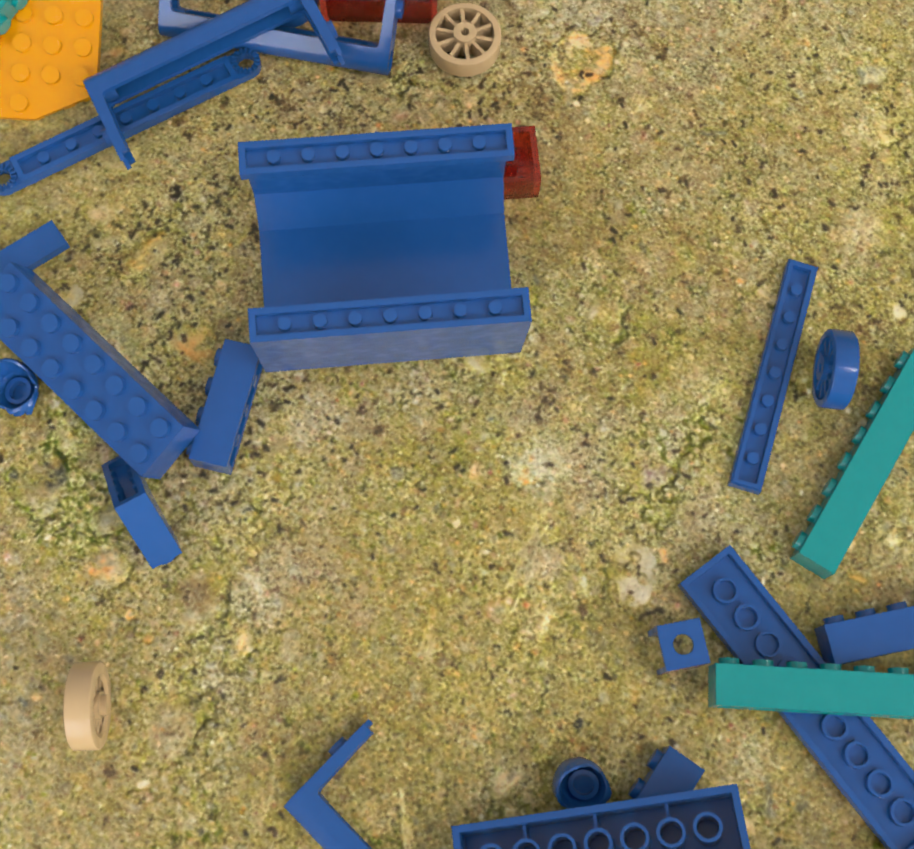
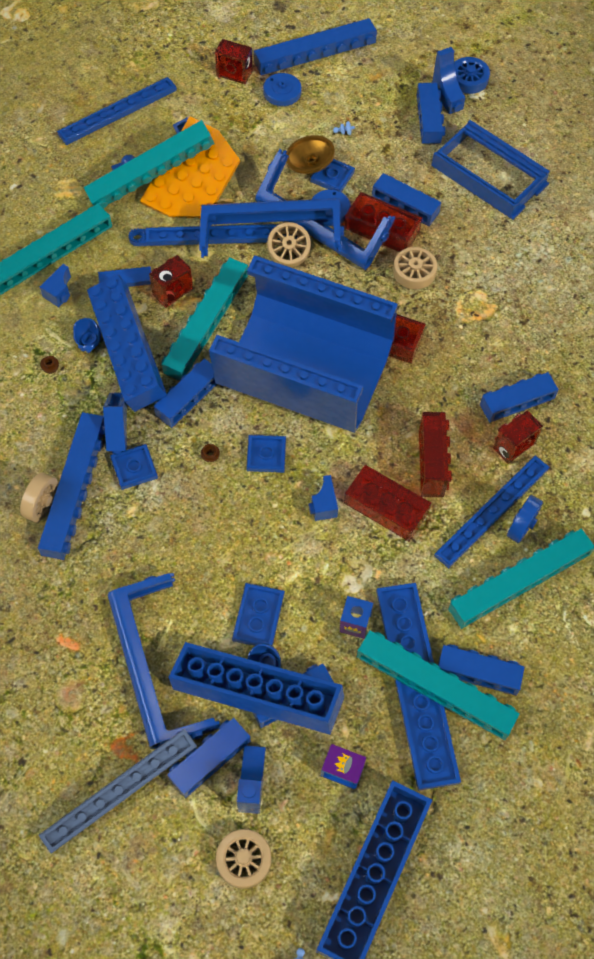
camera: 30 degrees right, 10 degrees down
none -> blue brick [38,412,105,560]
none -> blue tile [110,444,158,490]
none -> clear red brick [149,255,193,308]
none -> teal brick [161,257,248,381]
none -> reddish brown plate [201,444,220,462]
none -> blue tile [232,583,285,646]
none -> blue tile [247,435,286,473]
none -> tan wheel [267,222,311,268]
none -> blue arch [308,475,338,521]
none -> clear red brick [344,465,432,542]
none -> clear red brick [419,412,452,497]
none -> blue brick [480,372,559,423]
none -> clear red brick [493,410,543,464]

